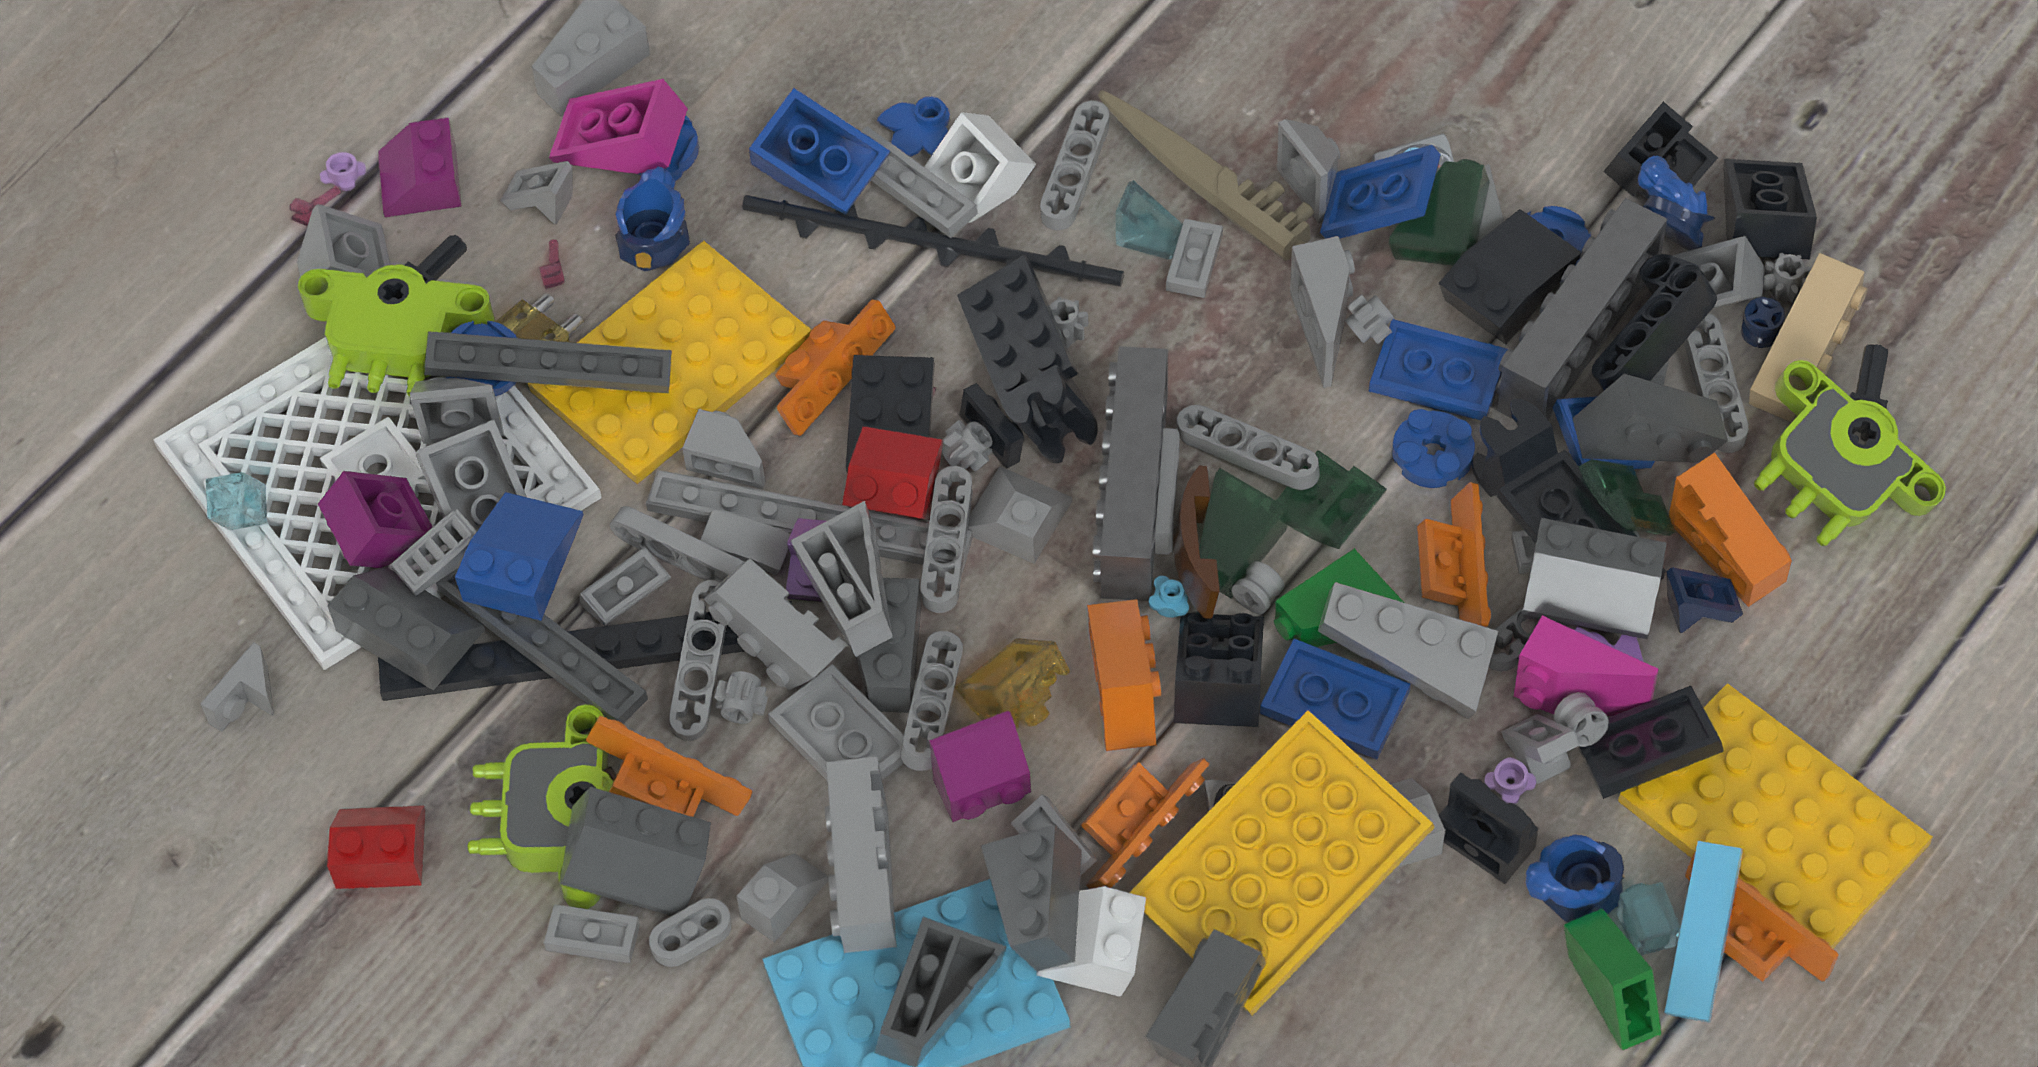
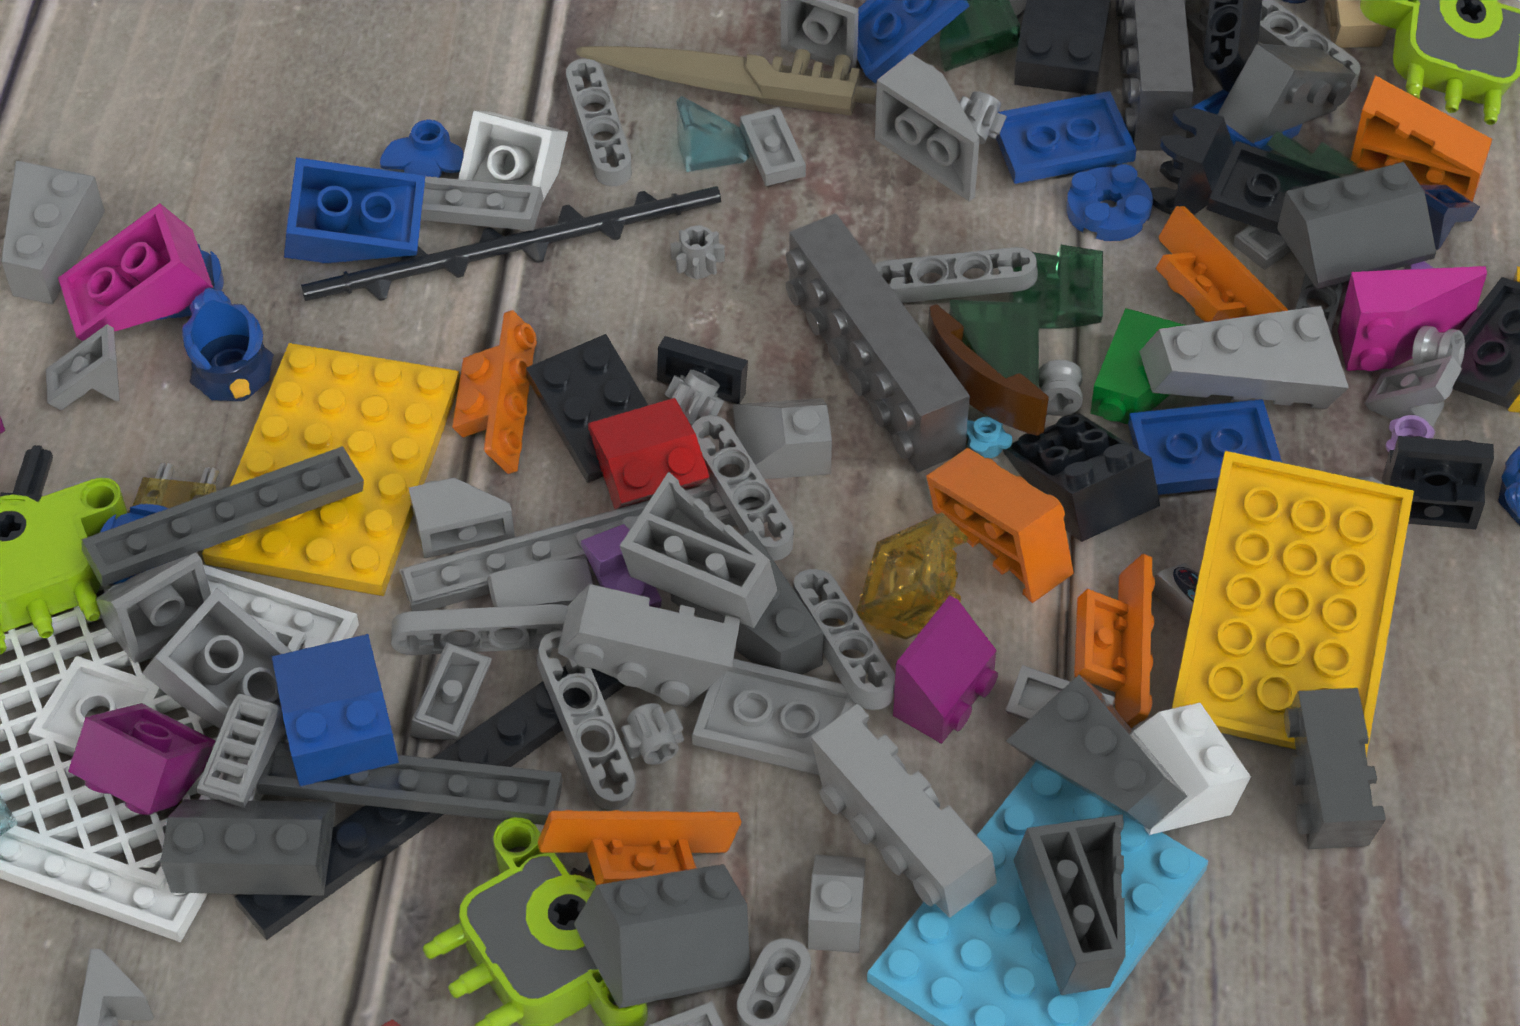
camera: 35 degrees left, 5 degrees down
clear pink hand [539,239,565,289] -> none
black hinge [957,255,1098,464] -> none

